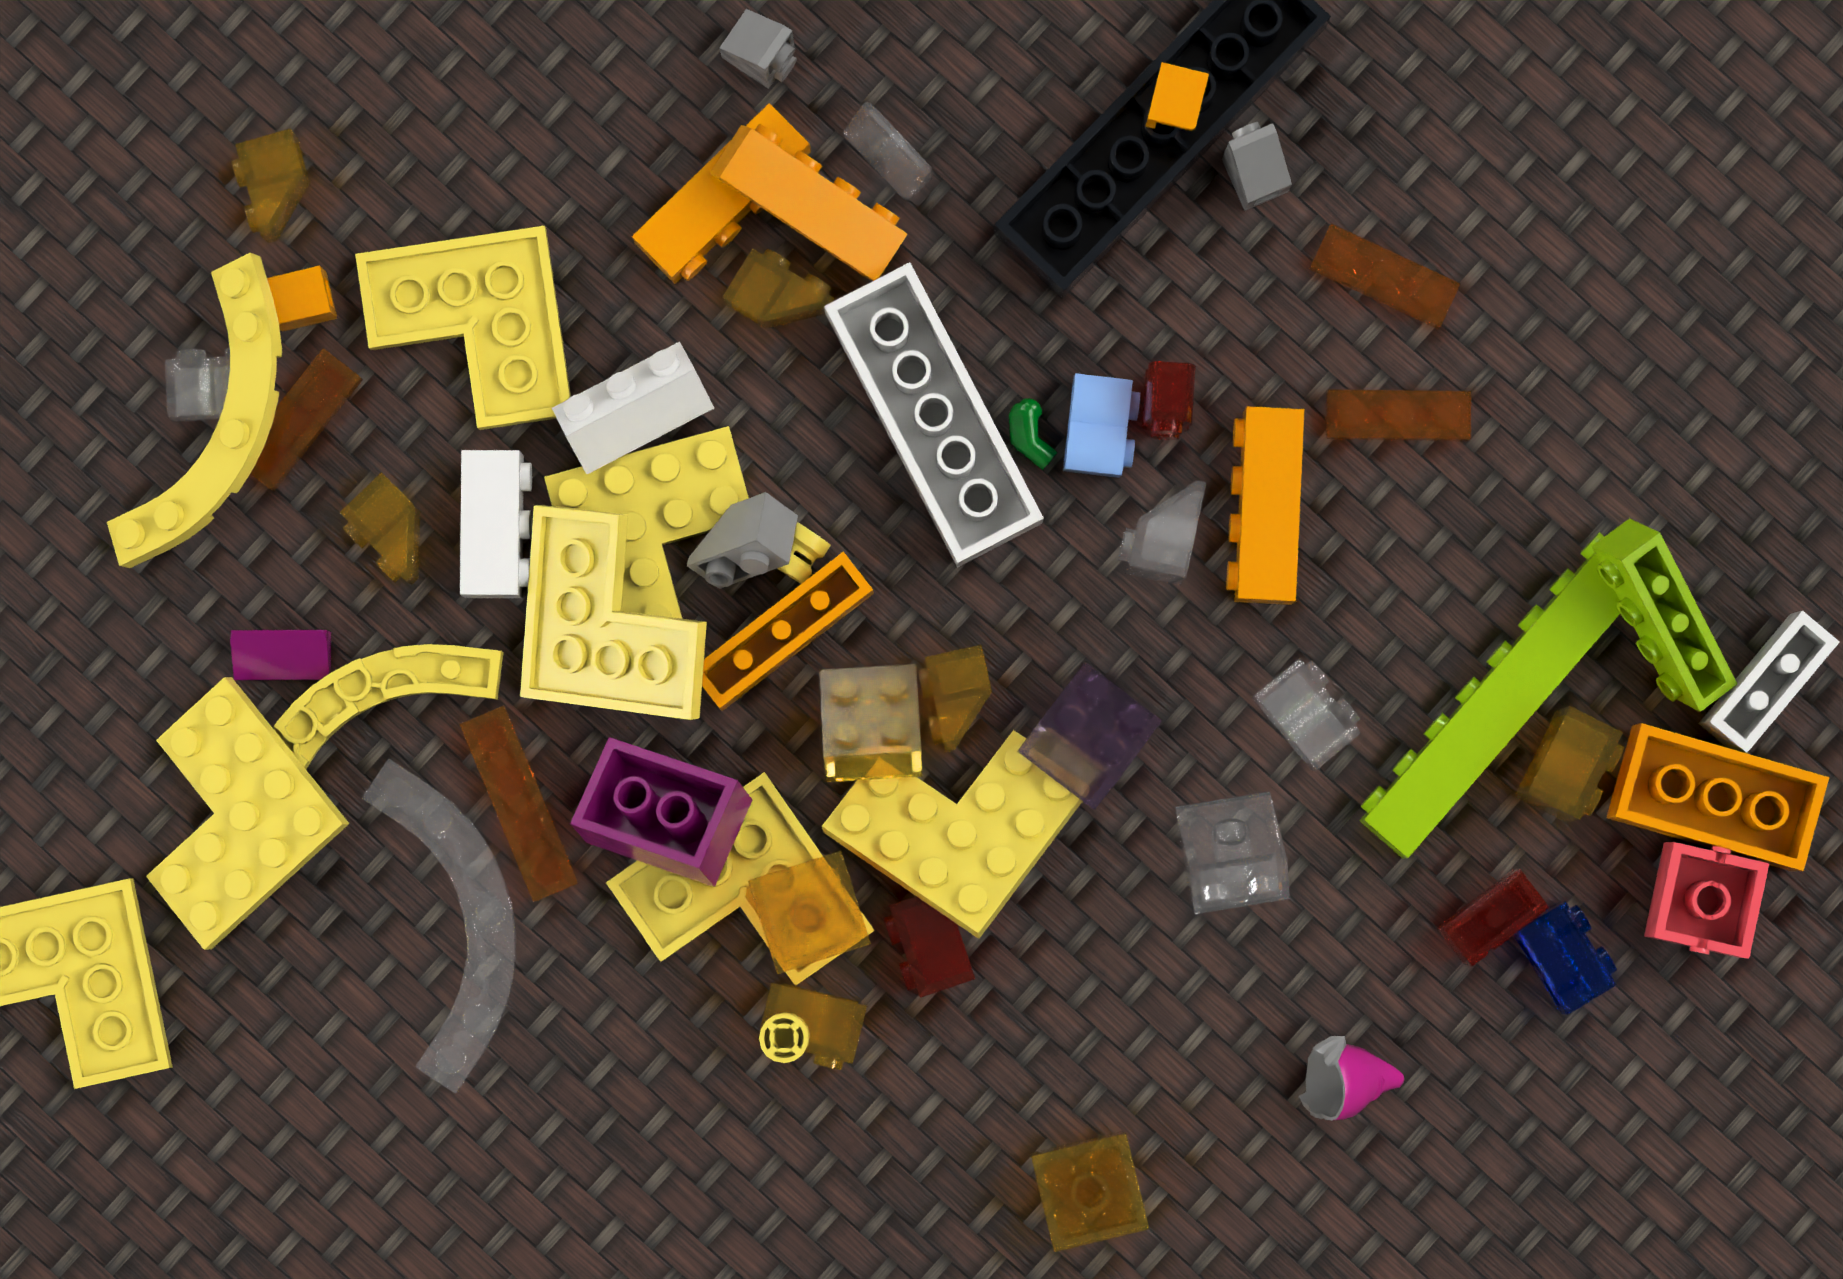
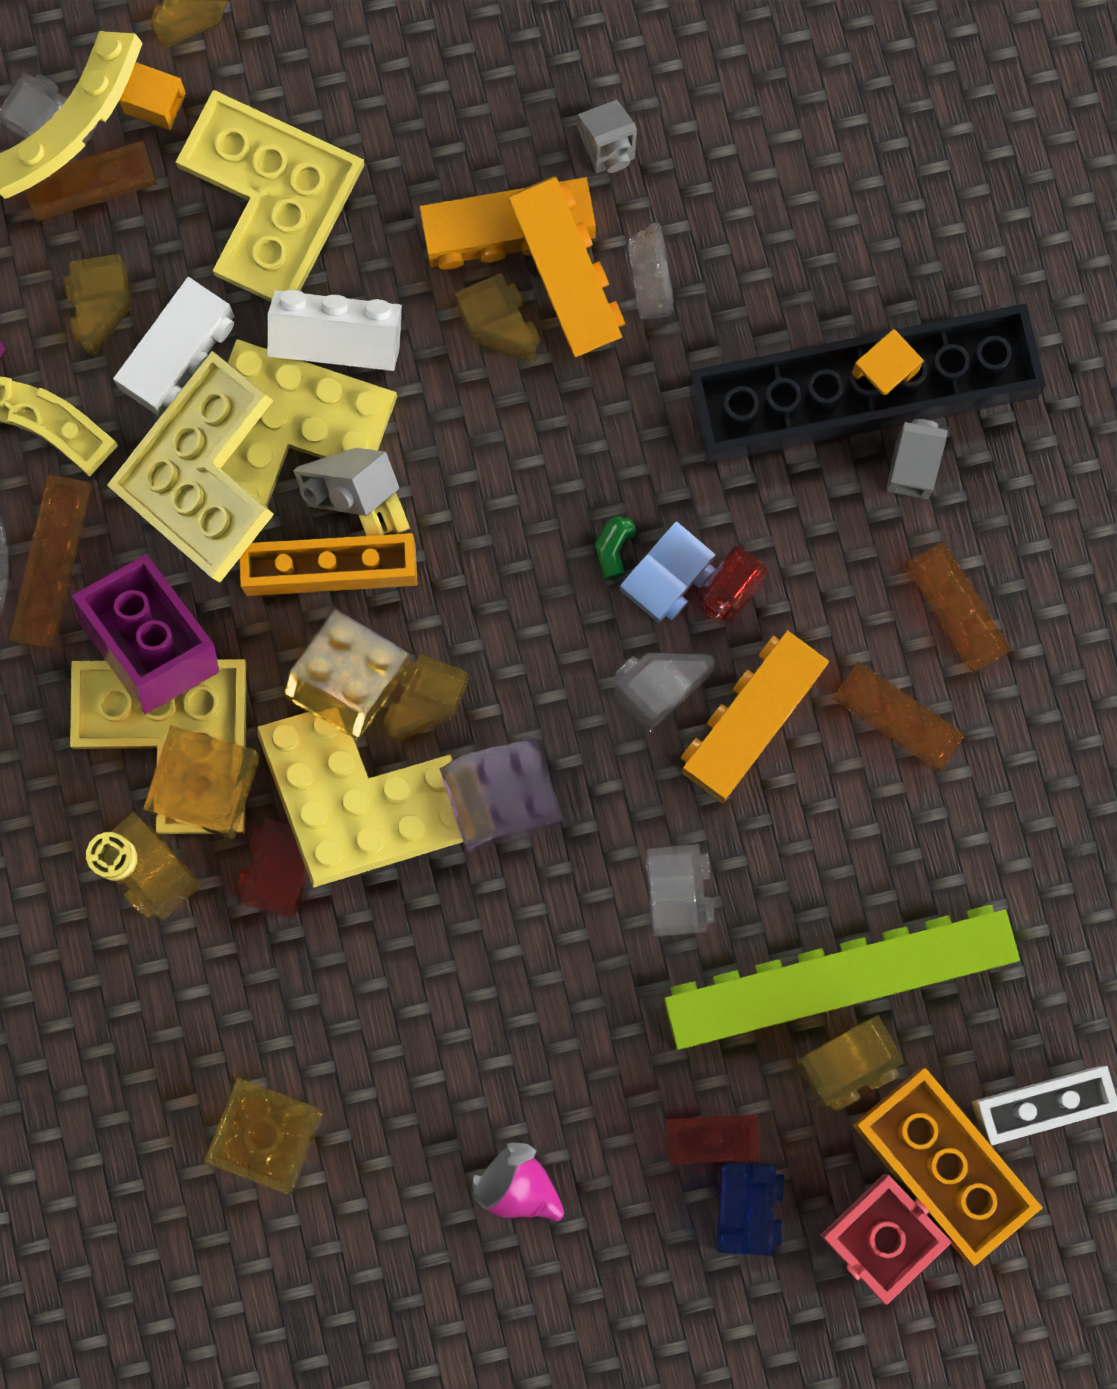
camera: 35 degrees right, 5 degrees down
white brick [824,262,1044,568] -> none
clear slope [1175,792,1290,914] -> none
lime brick [1592,518,1737,712] -> none

